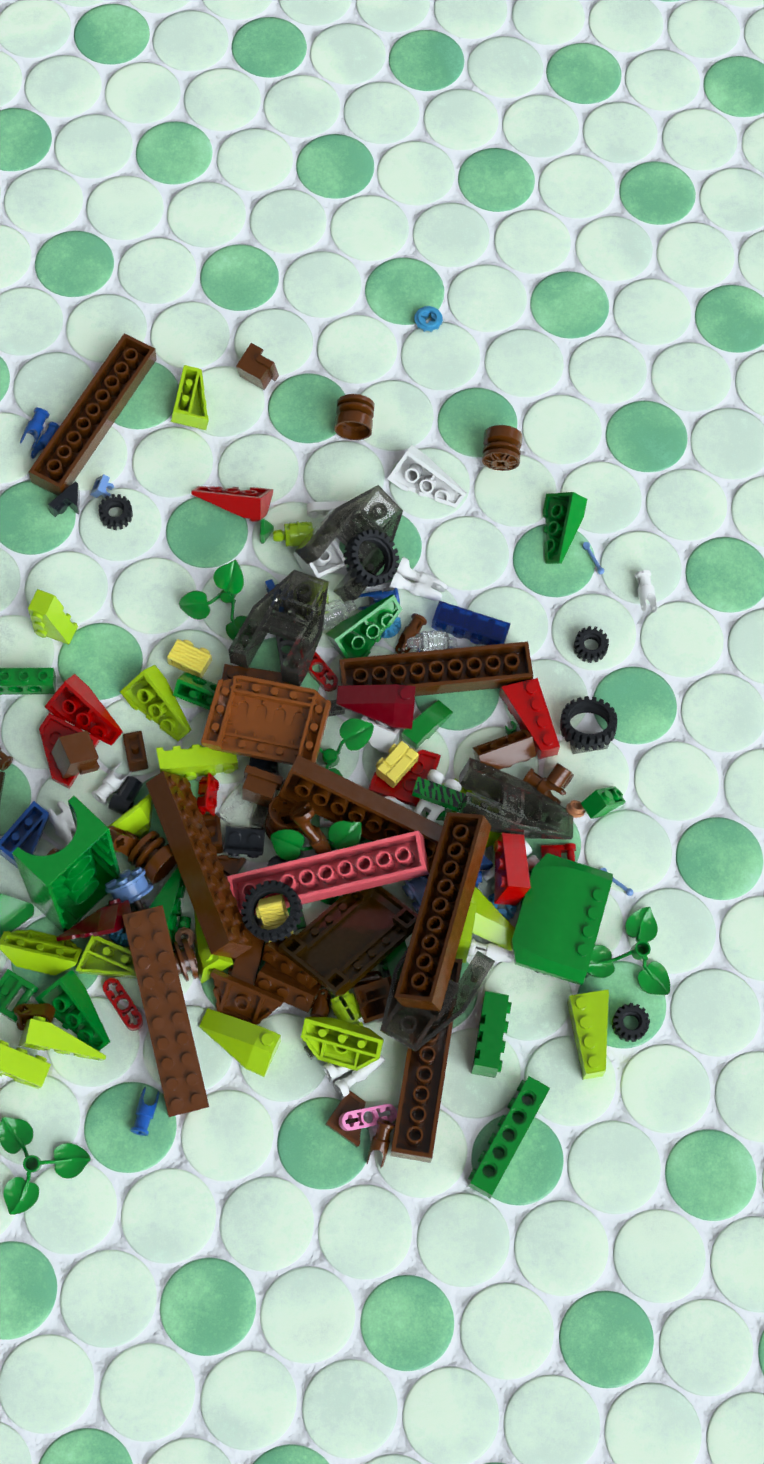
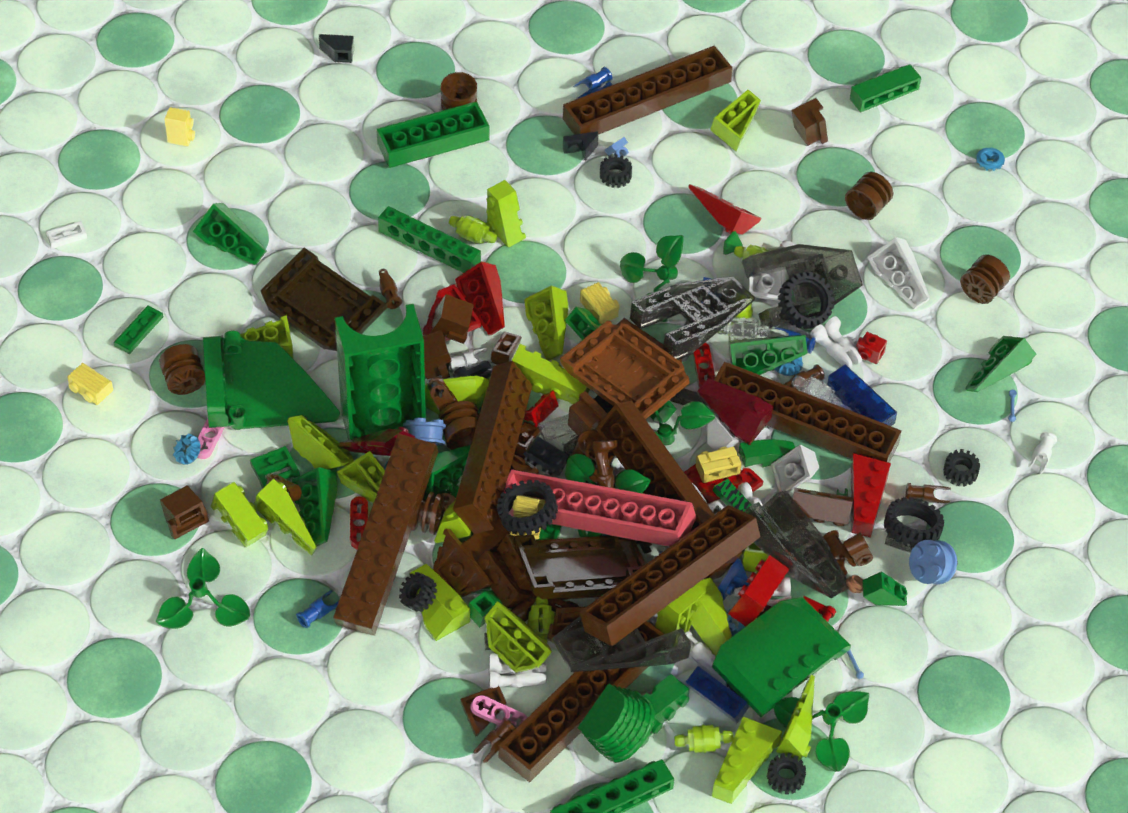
camera: 35 degrees right, 15 degrees down
none -> black tyre [399,572,437,612]
none -> reddish brown plate [423,330,452,380]
none -> lime piece [448,215,497,244]
none -> green slope [468,590,504,628]
none -> green piece [577,684,656,763]
none -> lime piece [674,724,734,753]
none -> clear blue brick [686,666,750,723]
none -> white slope [771,445,819,497]
none -> lime wedge [776,675,815,761]
none -> green brick [849,64,922,113]
none -> red brick [856,332,887,365]
none -> reddish brown piece [905,483,951,504]
none -> medium blue wheel [909,540,958,584]

